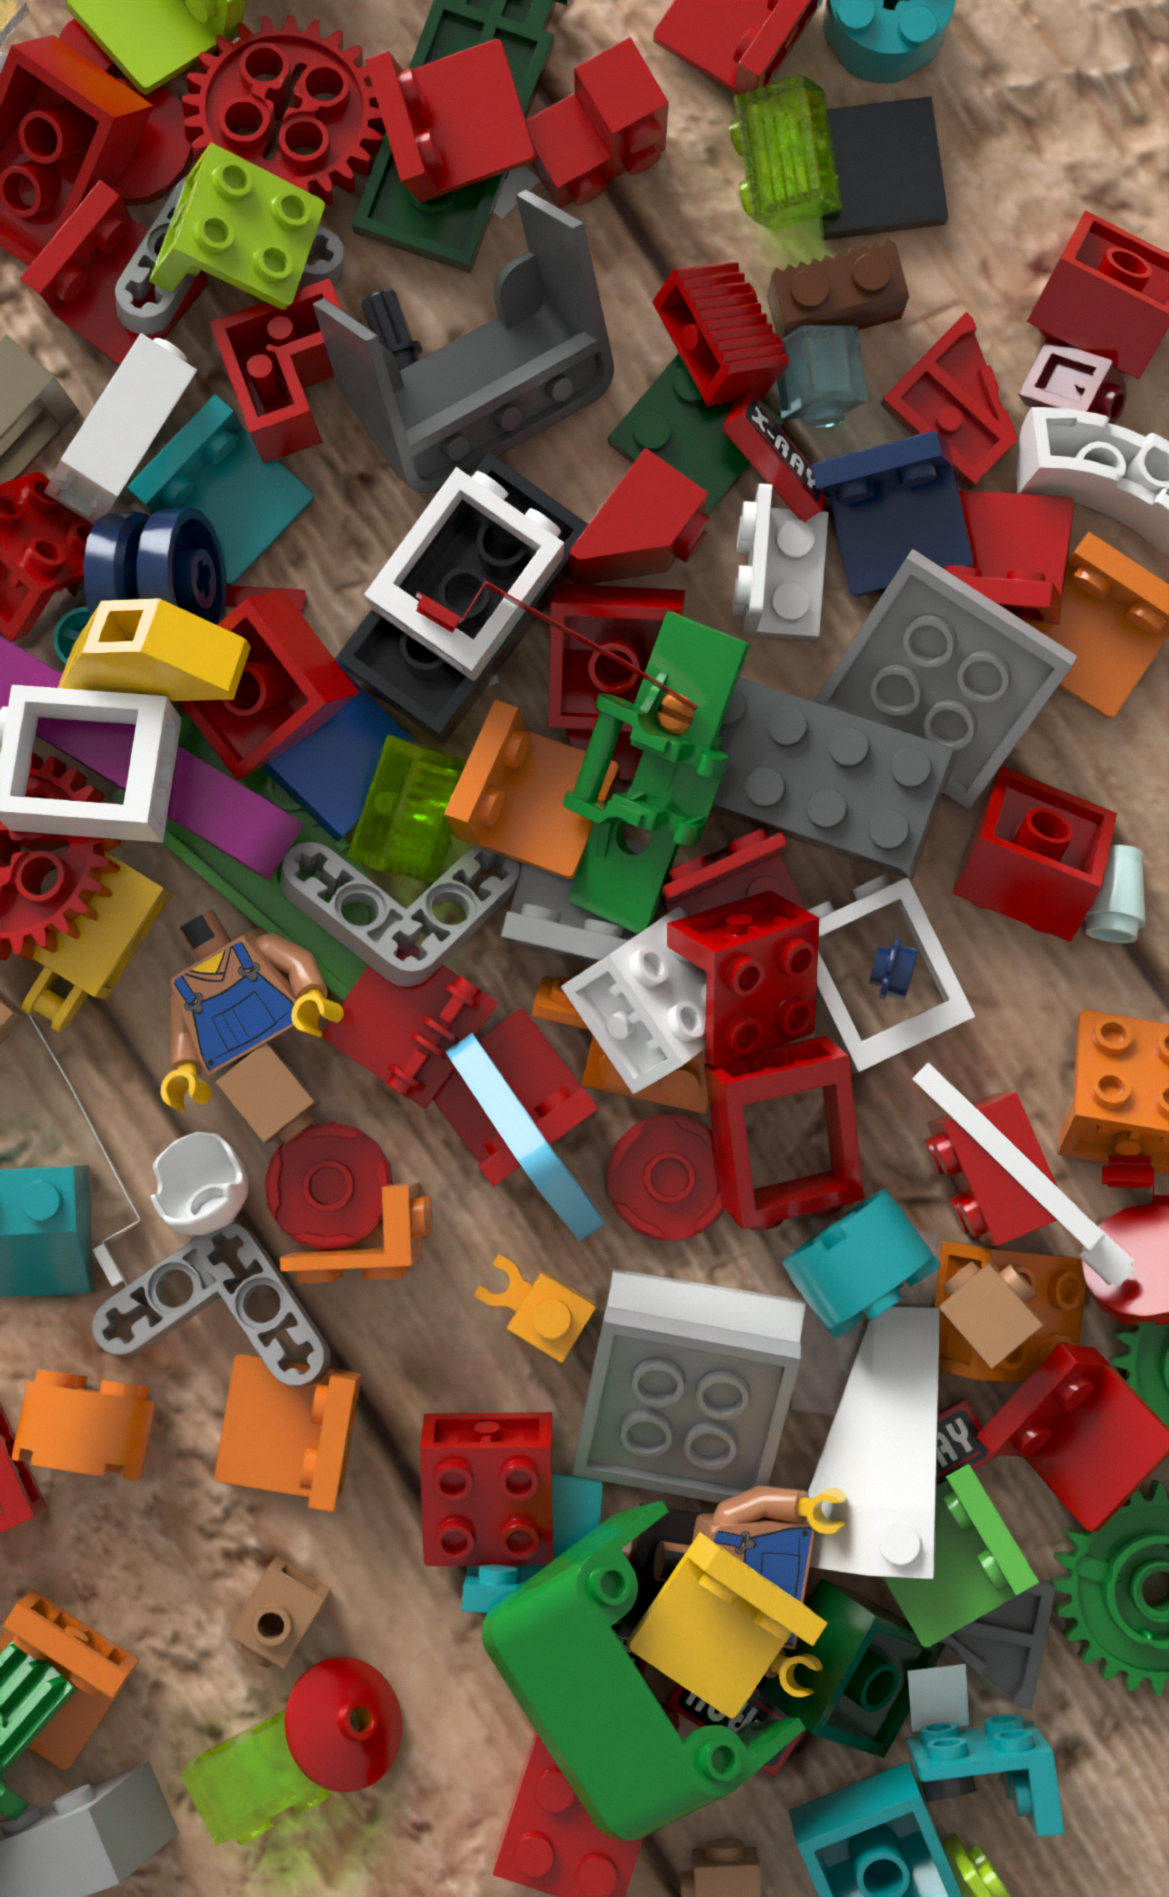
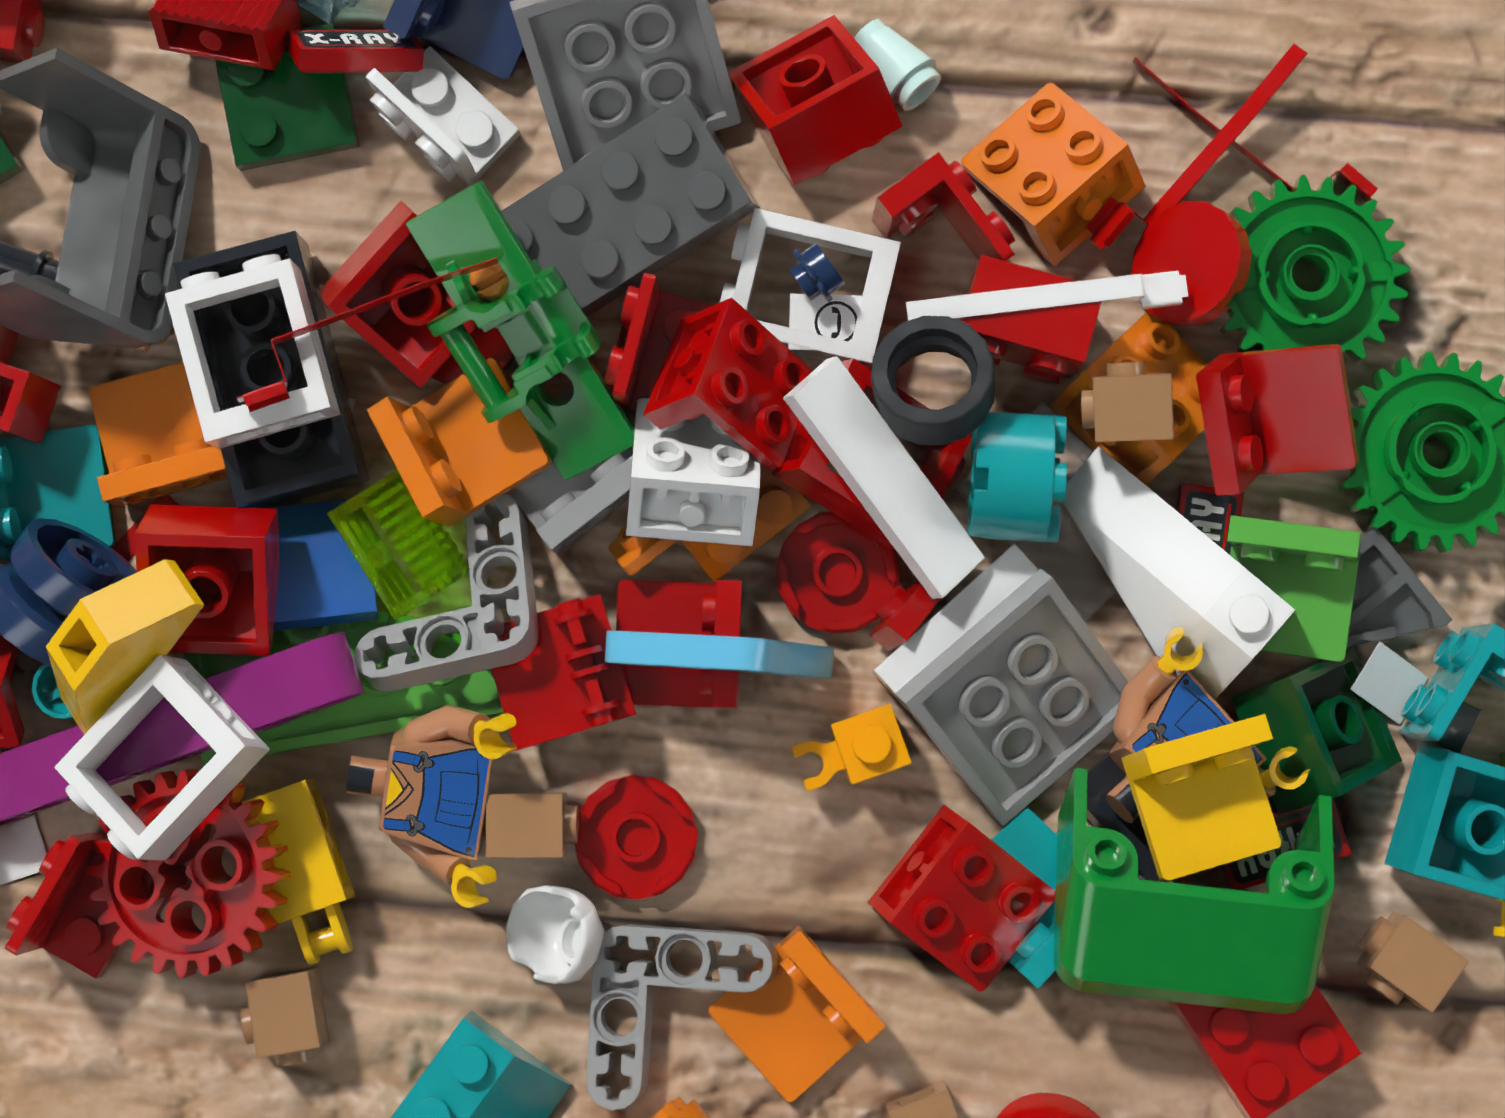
camera: 50 degrees left, 0 degrees up
white piece [28,1014,142,1286] -> none
orange bracket [280,1182,433,1283] -> none
red slope [568,448,710,585] -> none
none -> orange bracket [89,362,229,508]
none -> white tile [783,356,985,599]
none -> white sticker [789,293,862,350]
none -> red plate [869,579,941,651]
none -> black tyre [871,316,995,445]
none -> red bracket [872,152,1015,262]

